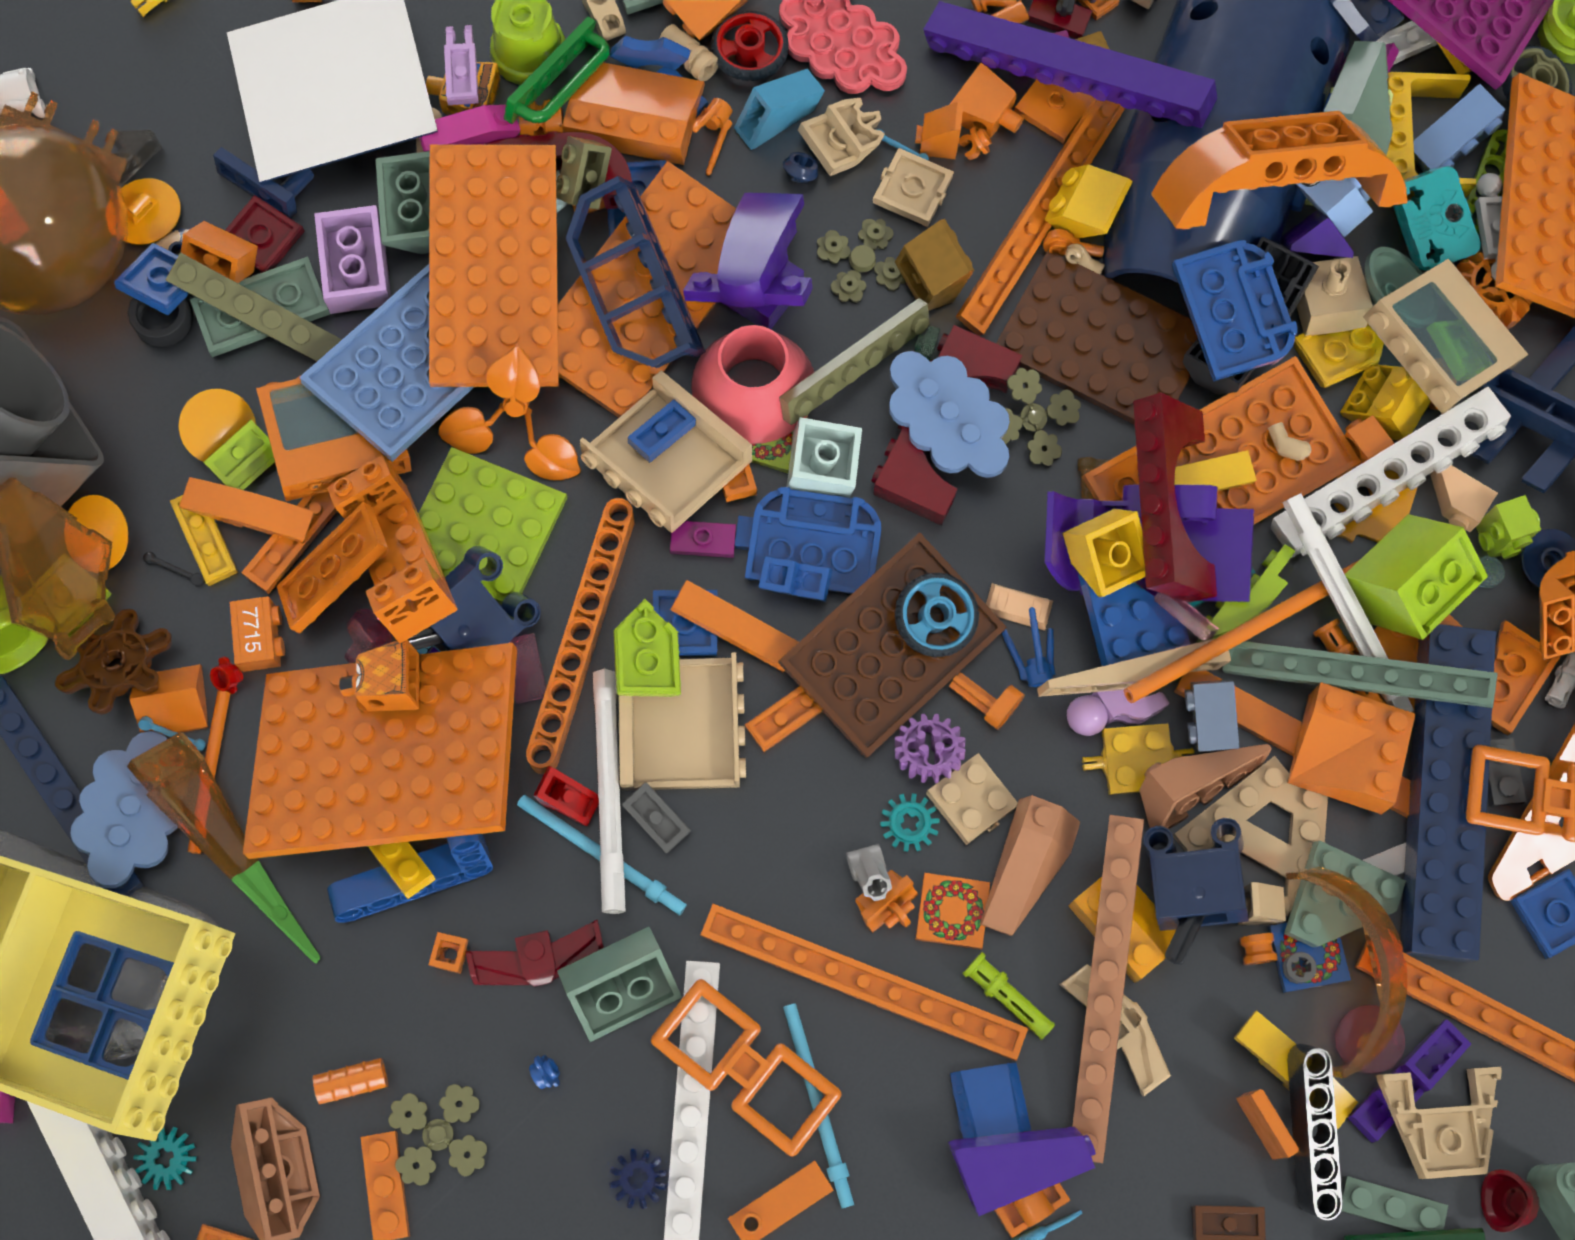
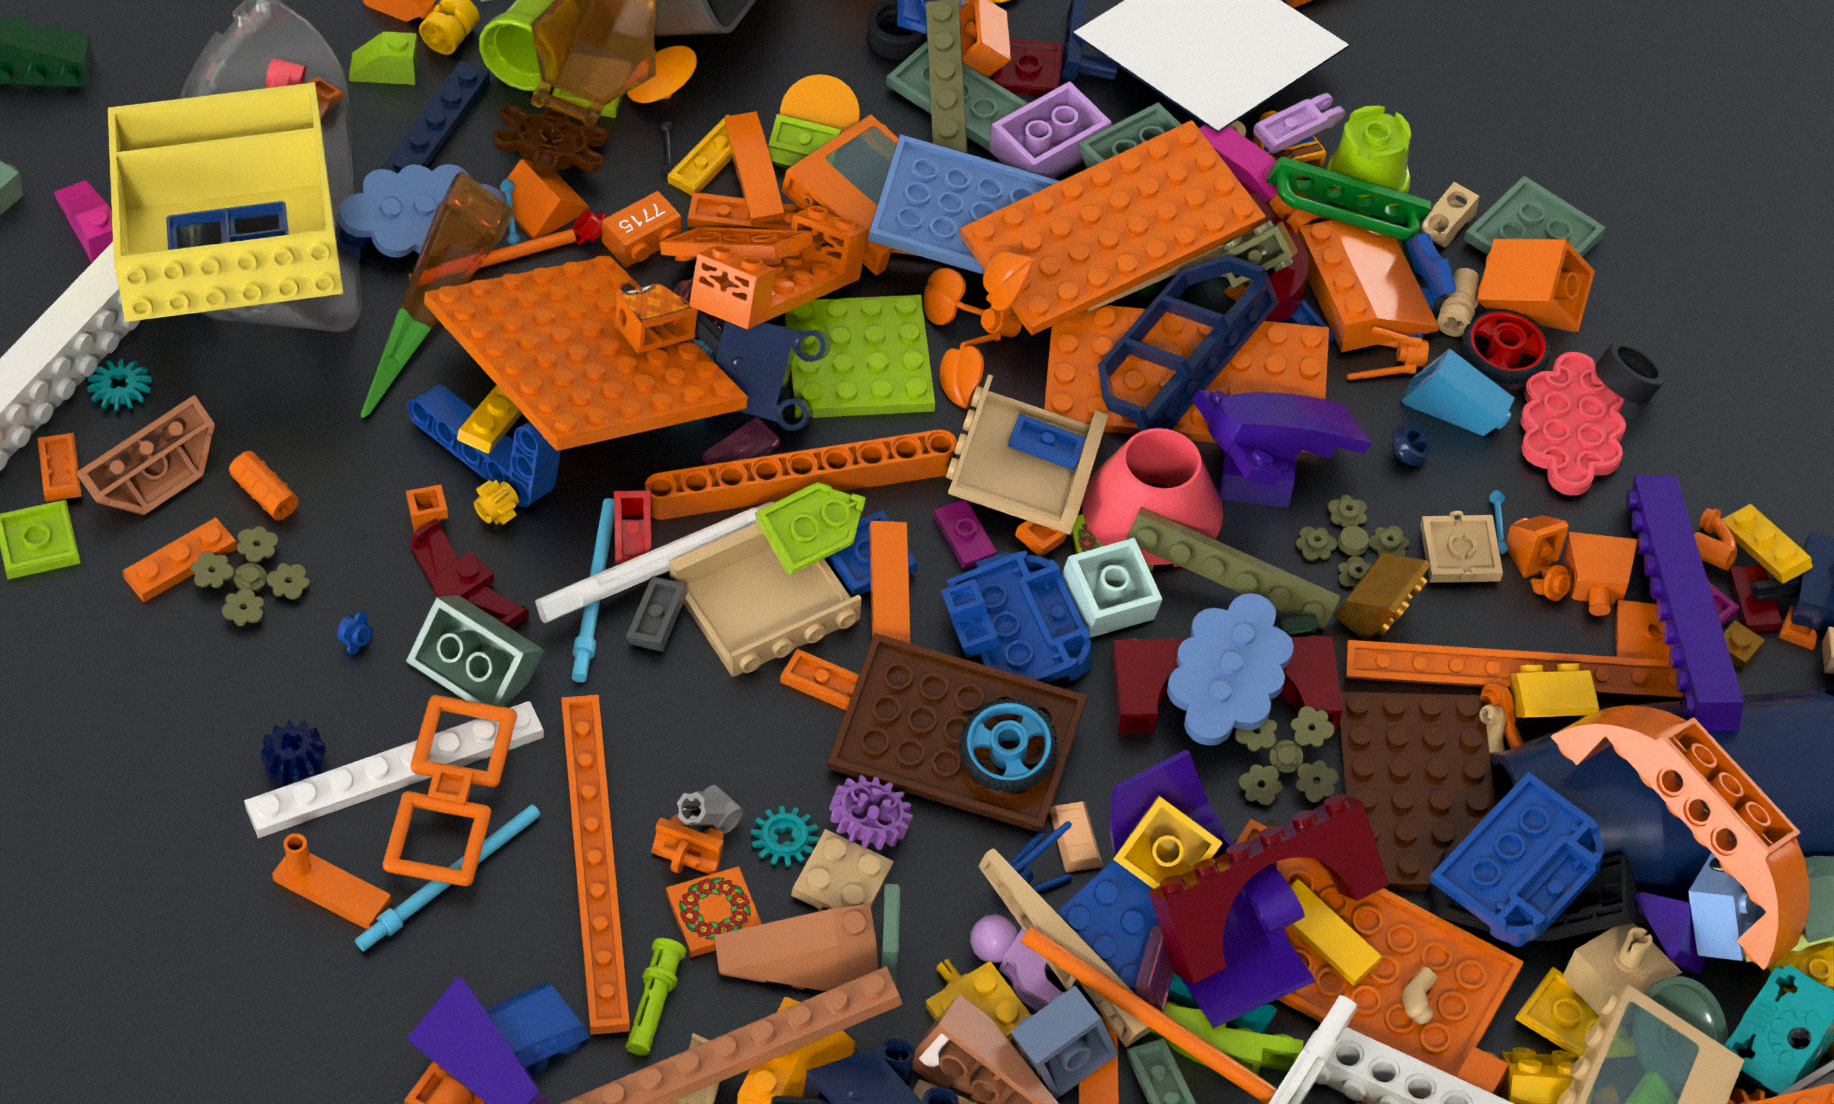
camera: 60 degrees right, 20 degrees down
tan plate [798,98,885,176] -> none
orange piece [949,672,1025,730] -> none
none -> yellow gear [474,480,519,525]
none -> sand green tile [880,884,900,986]

